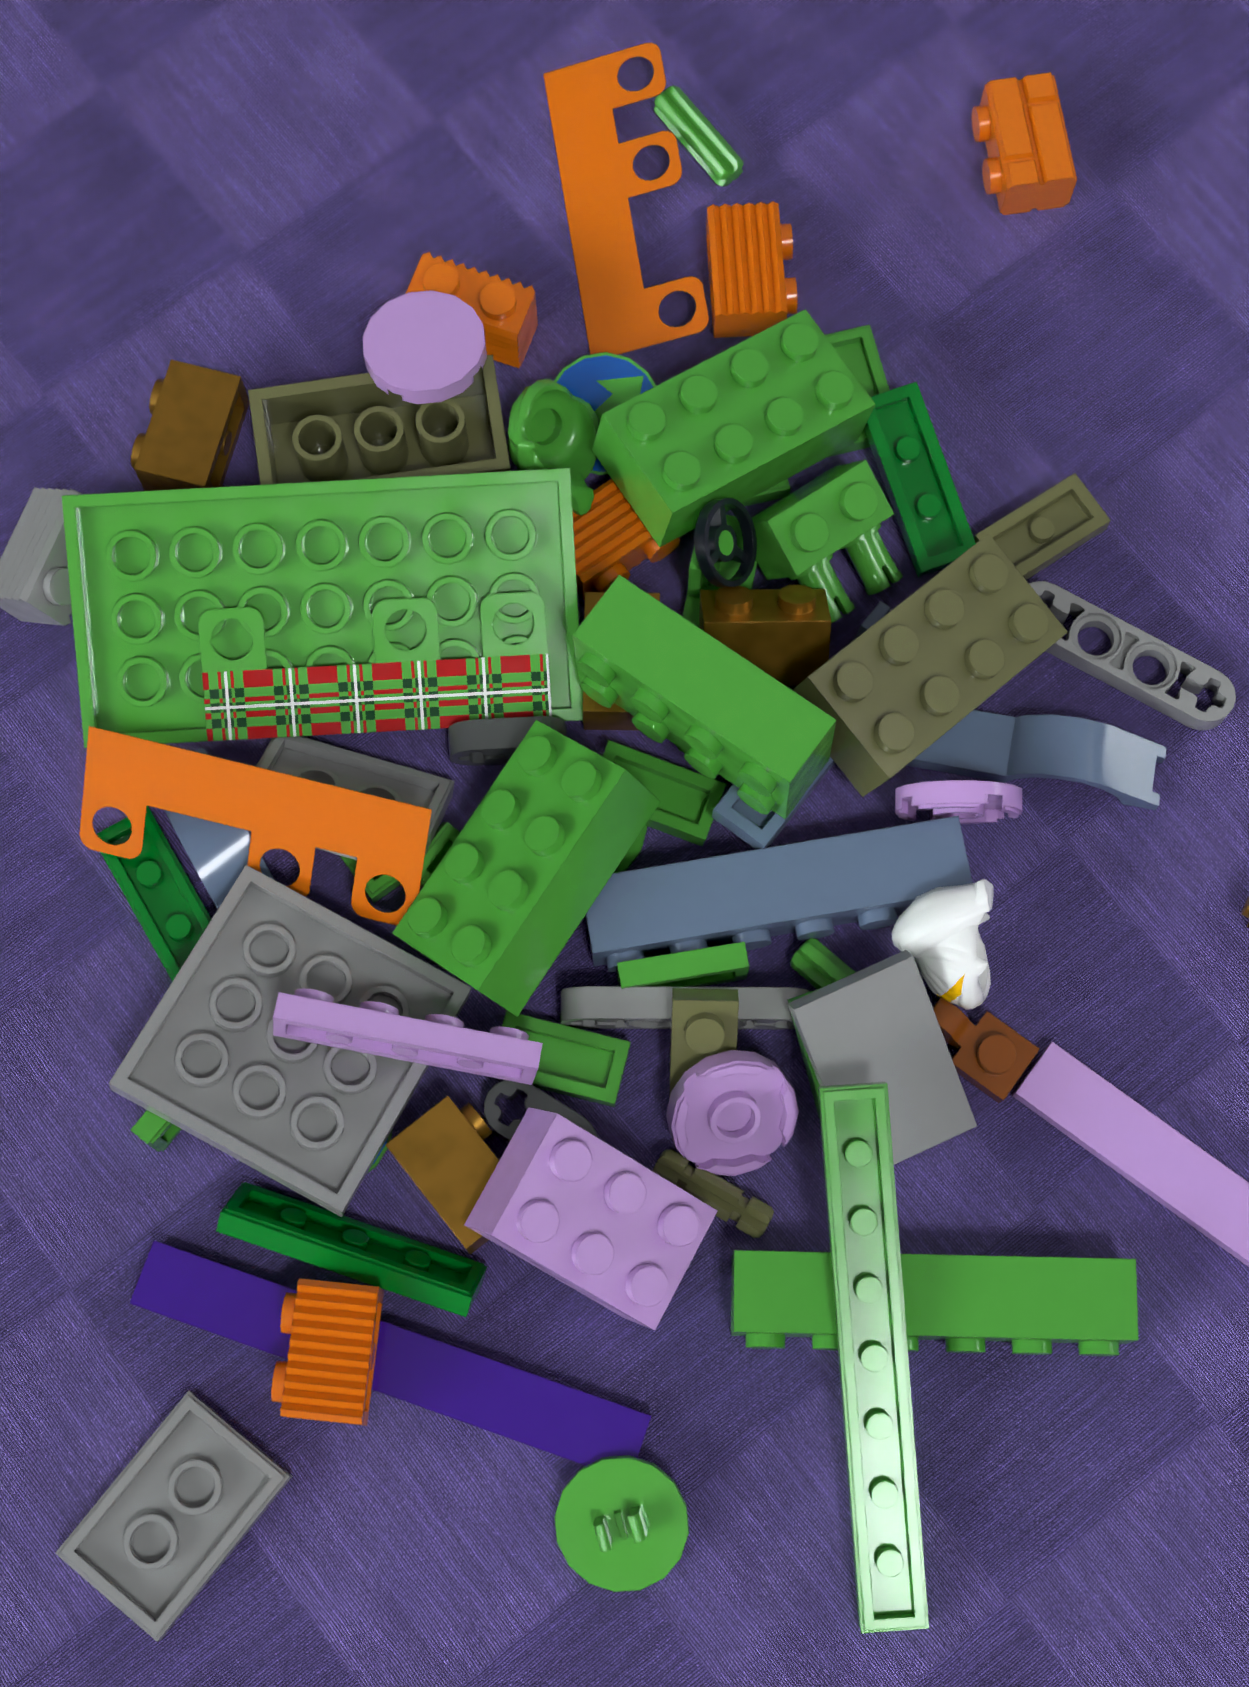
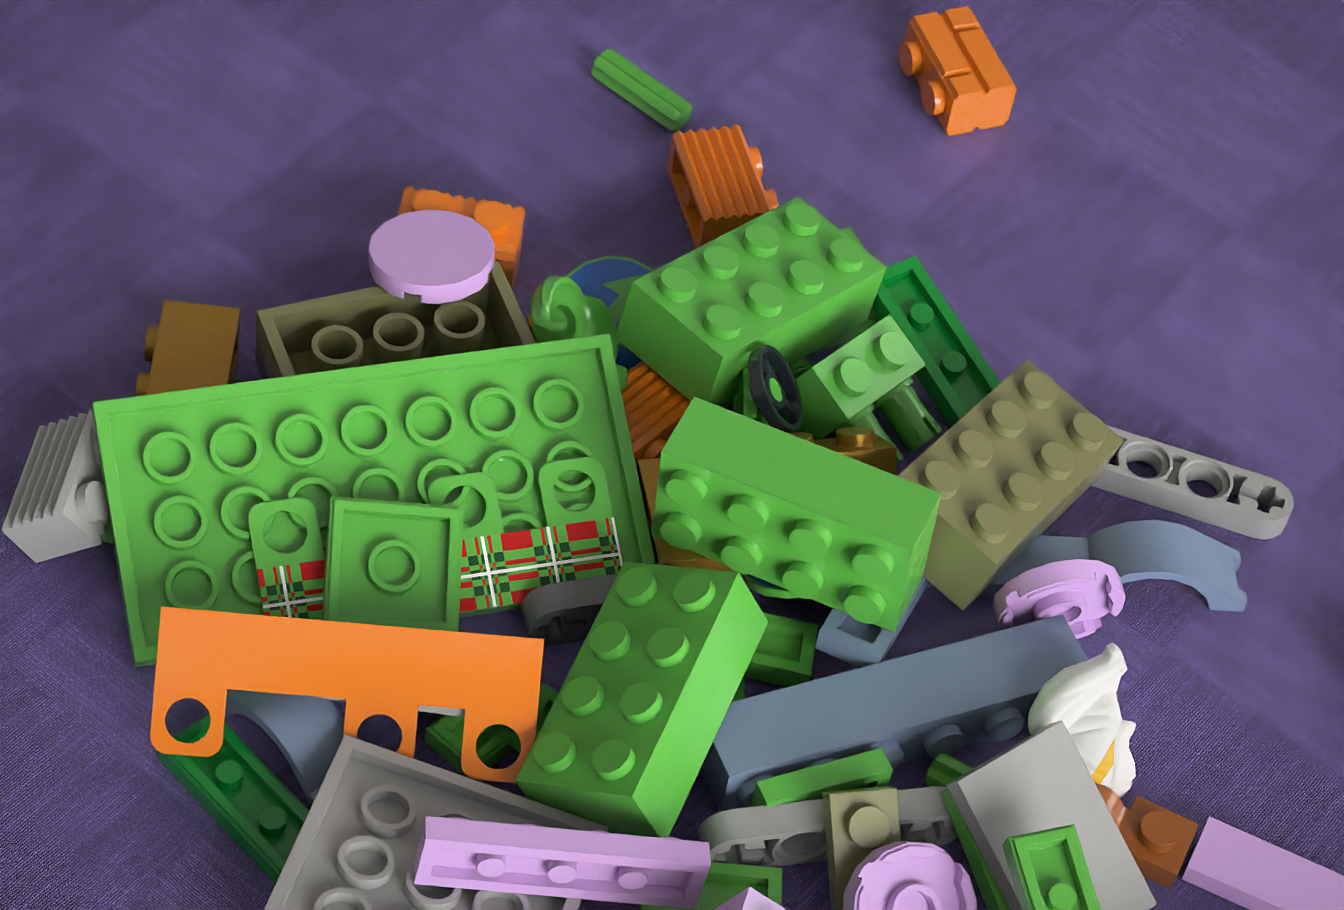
camera: 20 degrees left, 25 degrees down
orange piece [543,43,709,355] -> none
olive plate [974,473,1111,580] -> none
none -> bright green tile [322,496,464,632]

